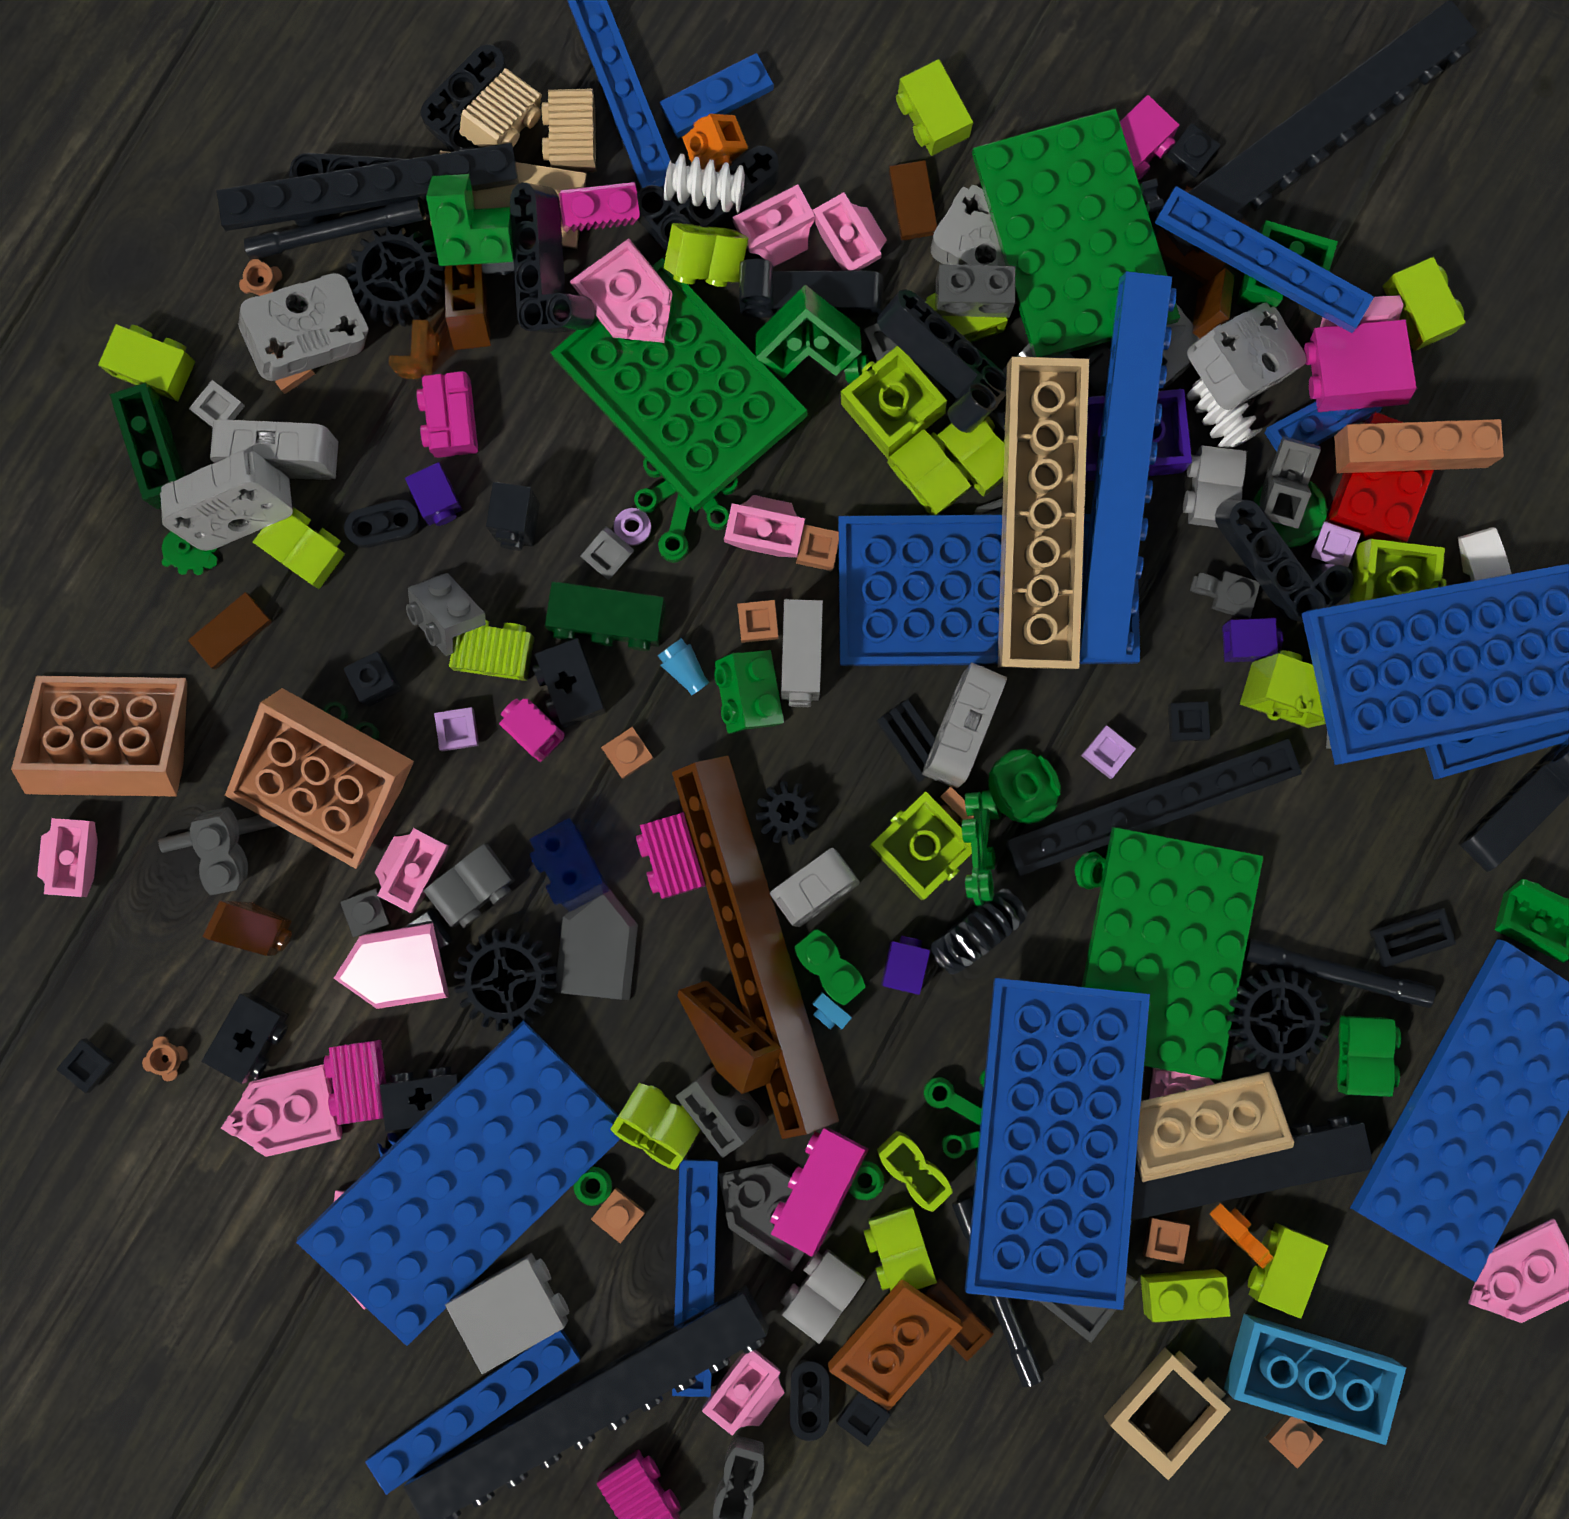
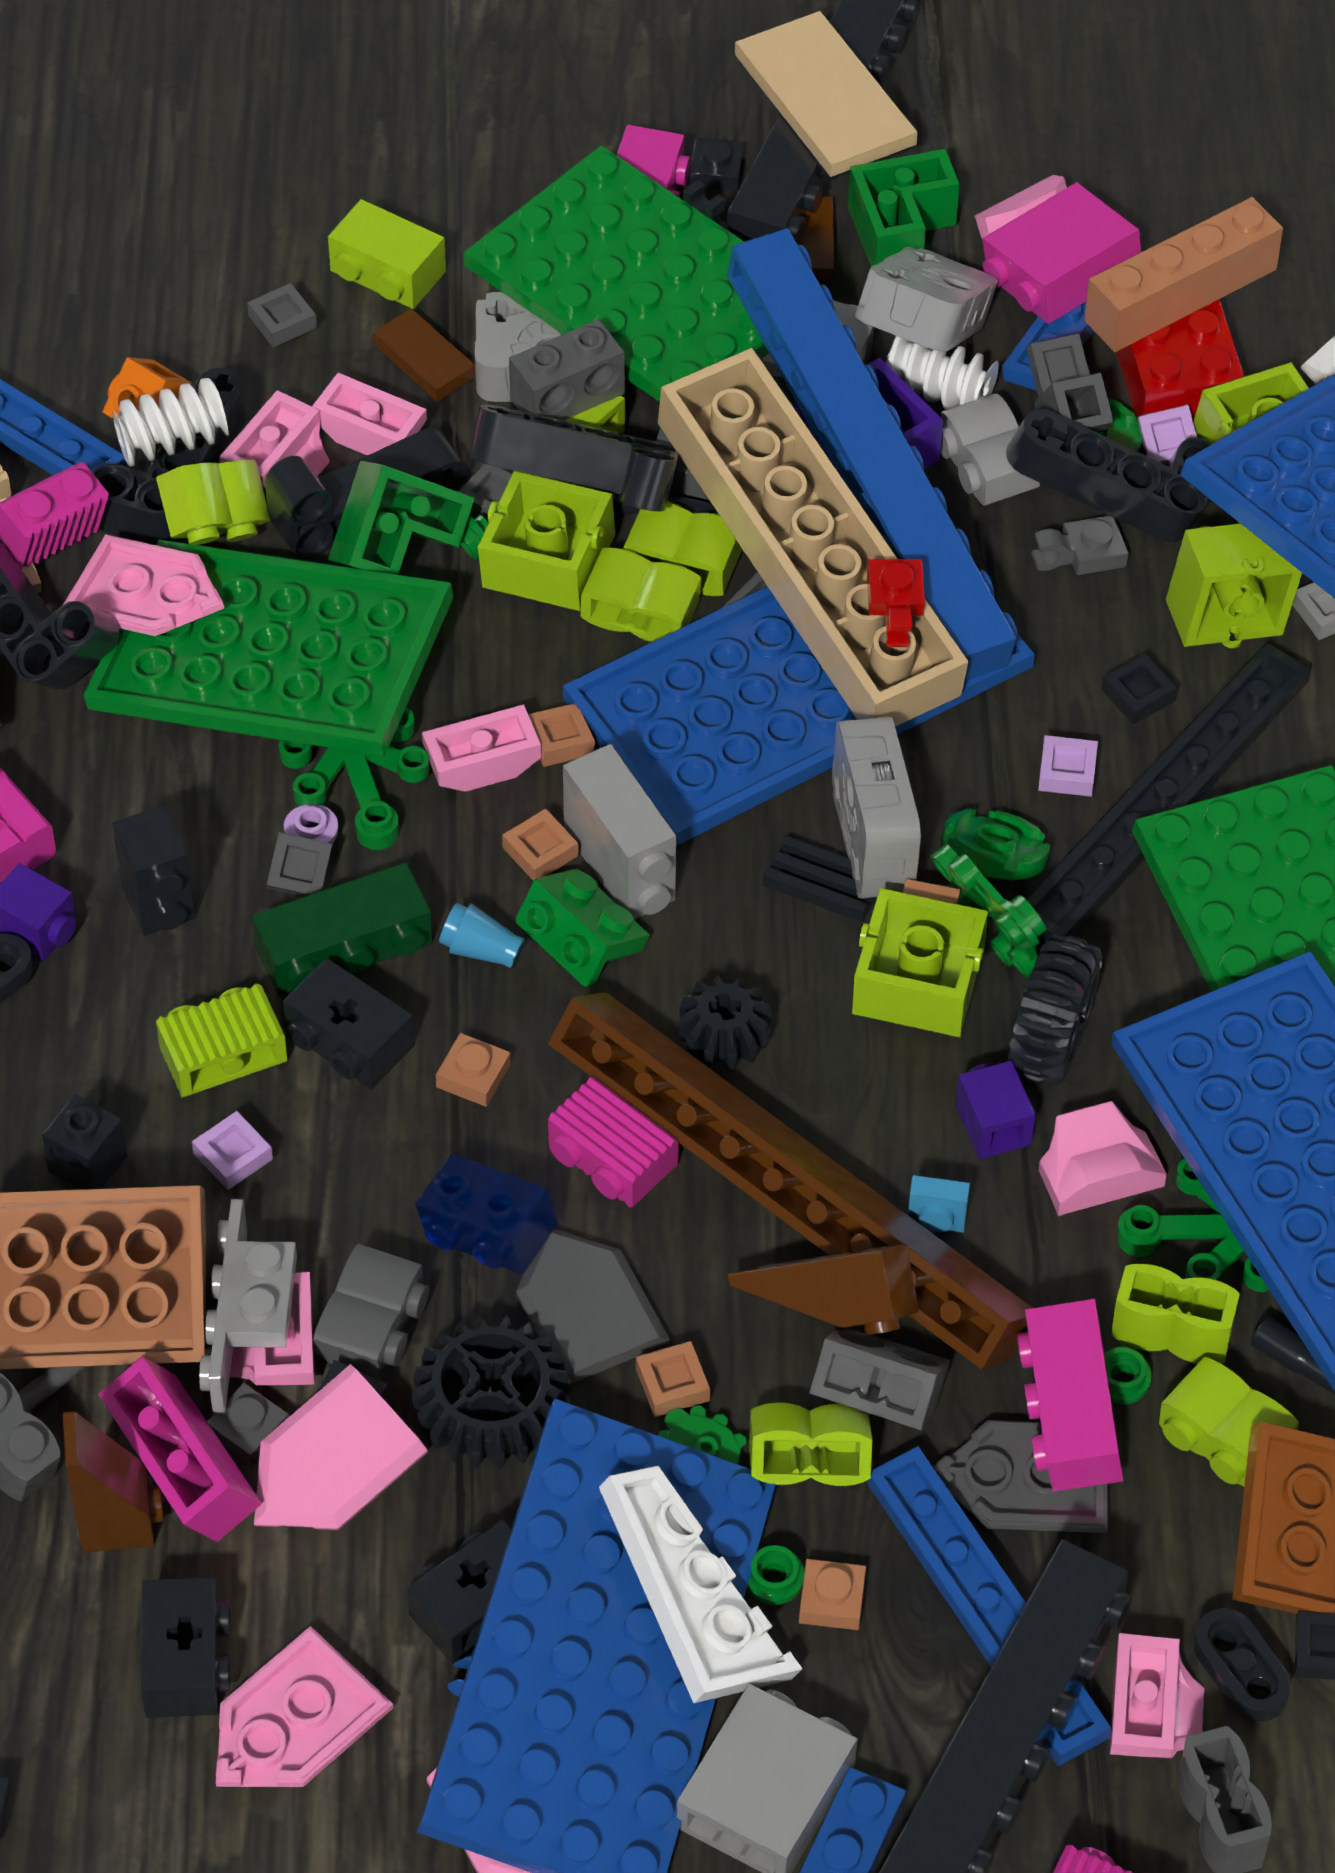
camera: 30 degrees left, 30 degrees down
nougat plate [142,1036,188,1081] -> none
dark pink brick [324,1040,386,1125] -> none
dark grey bracket [406,573,486,656] -> none
dark pink brick [499,698,564,762] -> none
blue plate [660,53,774,139] -> none
light grey axle [769,848,860,927] -> none
light grey brick [780,1248,865,1344] -> none
green brick [794,929,865,1005] -> none
green plate [1075,851,1106,889] -> none
blue plate [1155,186,1374,333] -> none
reddish brown tile [1192,268,1234,339] -> none
dark purple brick [1222,618,1283,663] -> none
lime brick [1382,257,1466,351] -> none
none -> dark pink brick [98,1356,262,1542]
none -> light grey bracket [199,1199,297,1413]
none -> dark grey plate [247,283,317,348]
none -> white wing [599,1466,802,1703]
none -> nougat plate [636,1341,710,1417]
none -> green piece [658,1405,746,1464]
none -> tan tile [735,11,917,177]
none -> red plate [867,559,925,647]
none -> bright pink slope [1039,1101,1167,1216]

